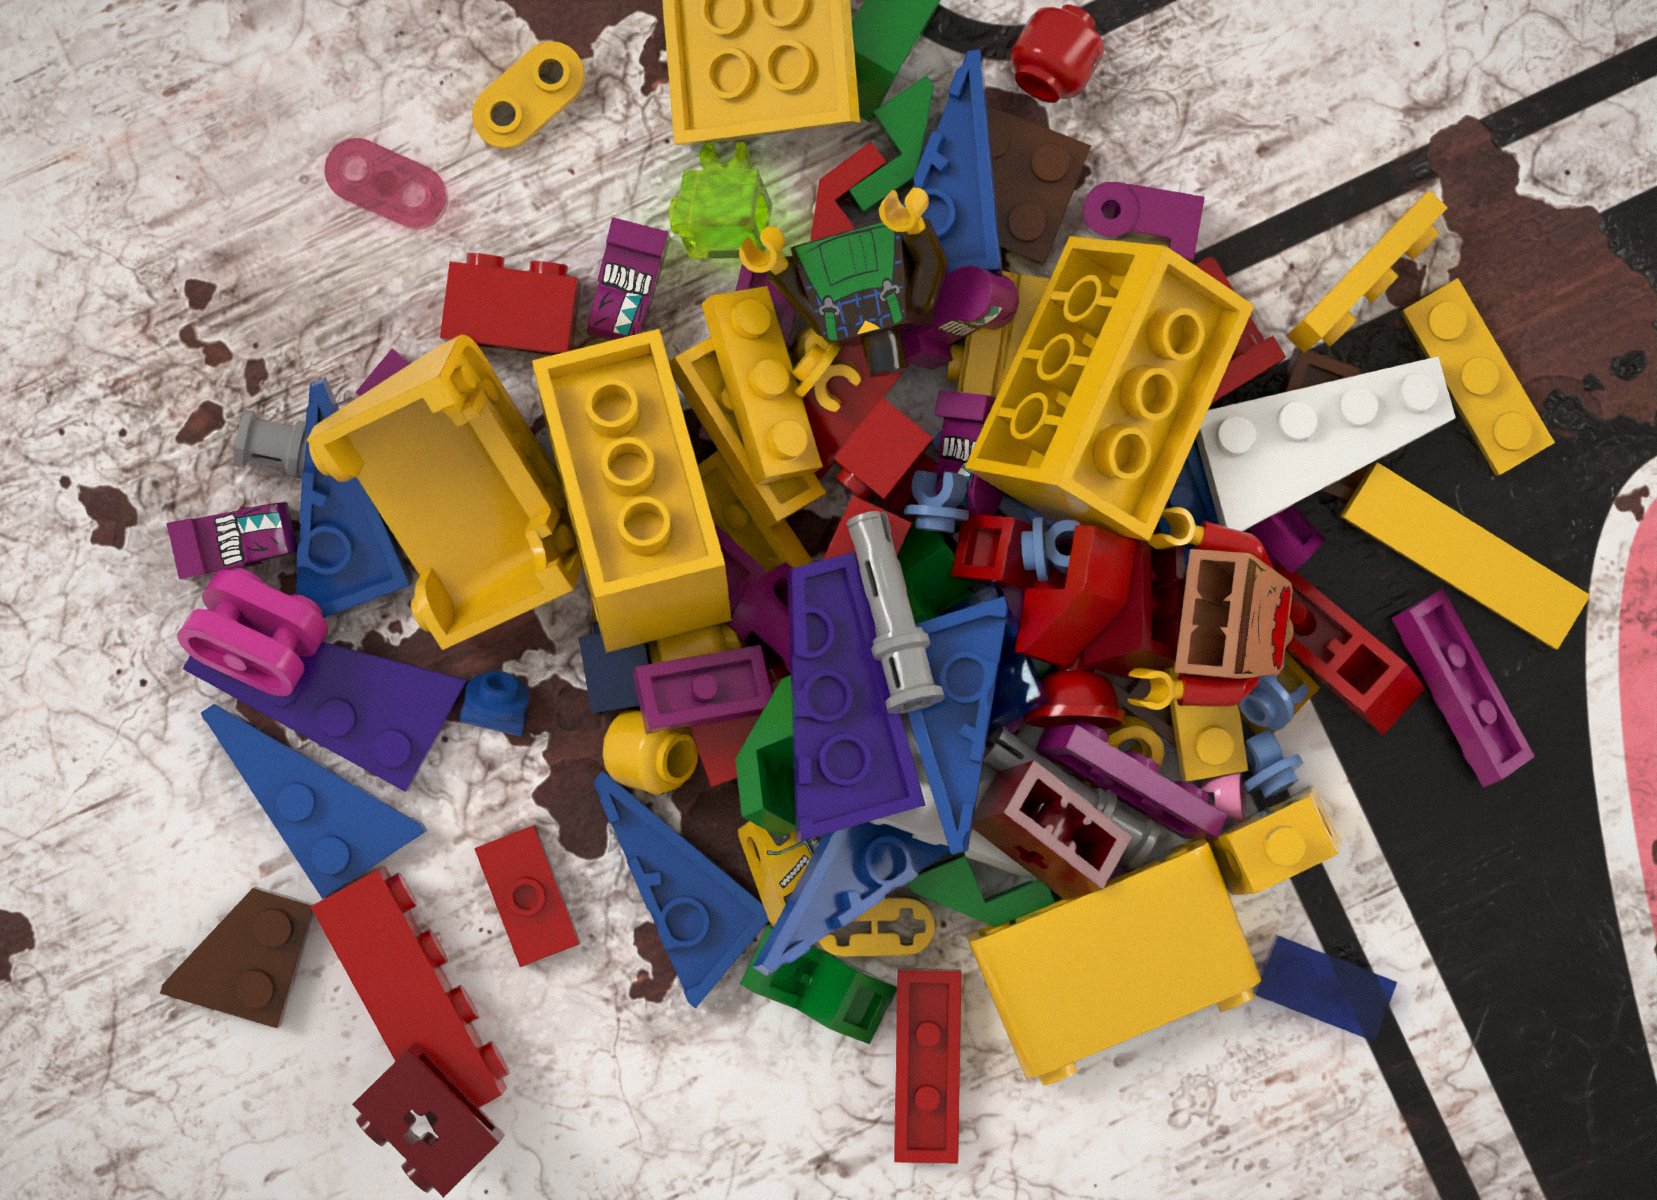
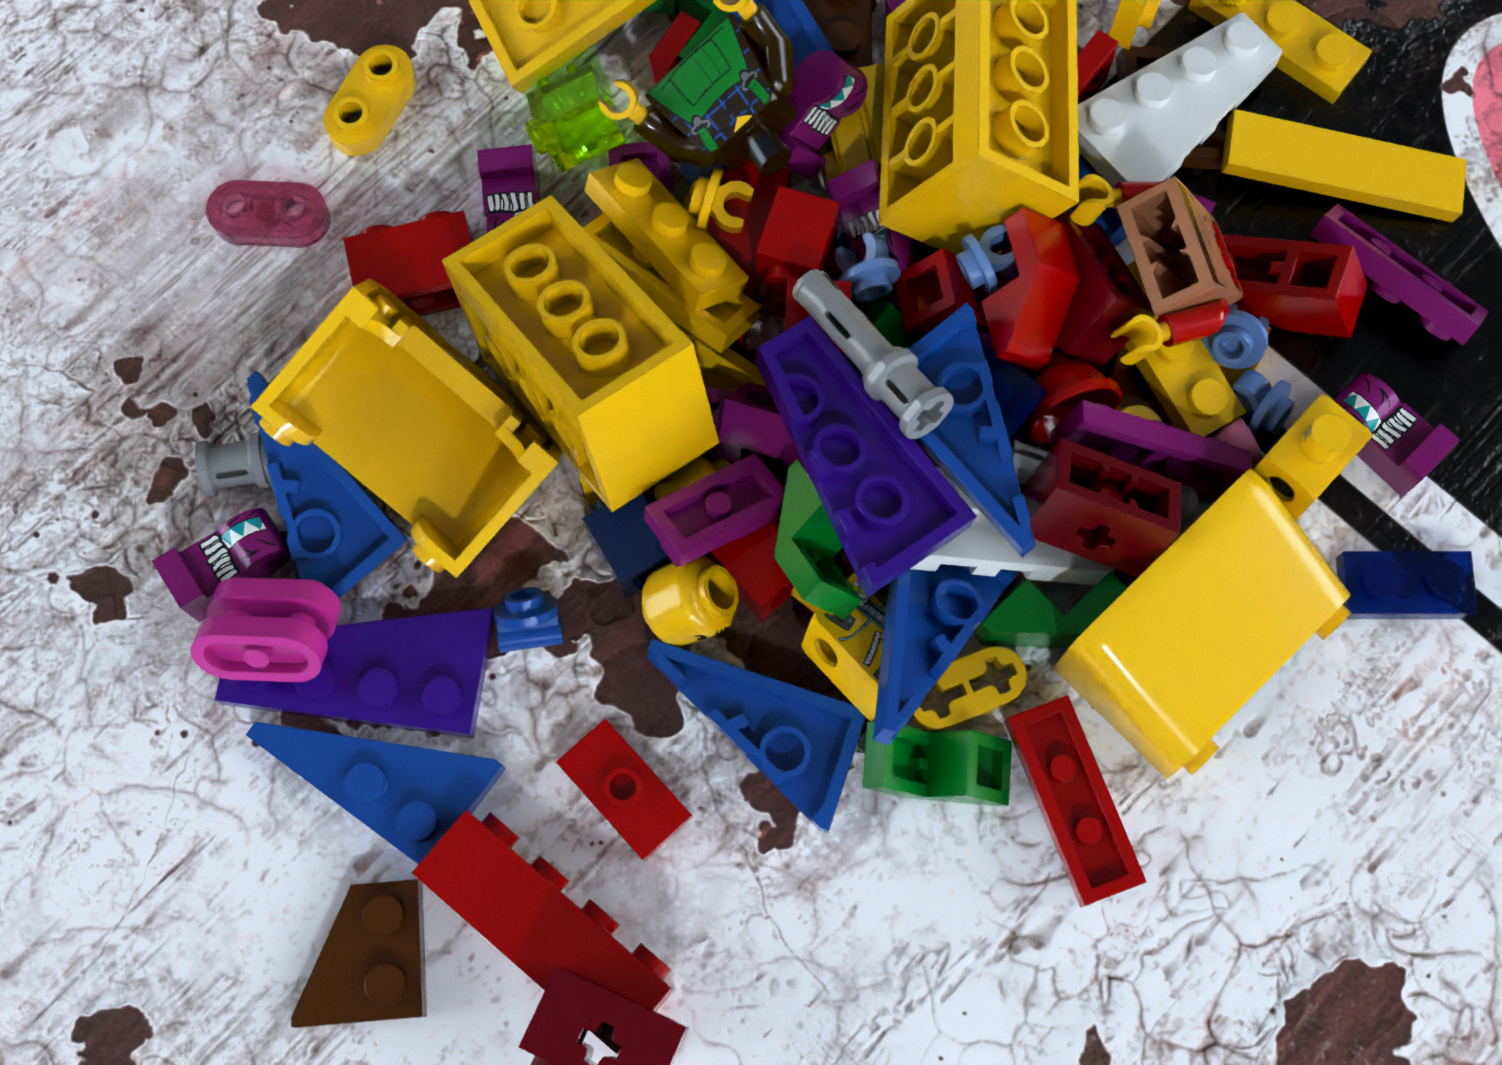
camera: 15 degrees left, 15 degrees down
none -> magenta leg [1333,374,1460,497]

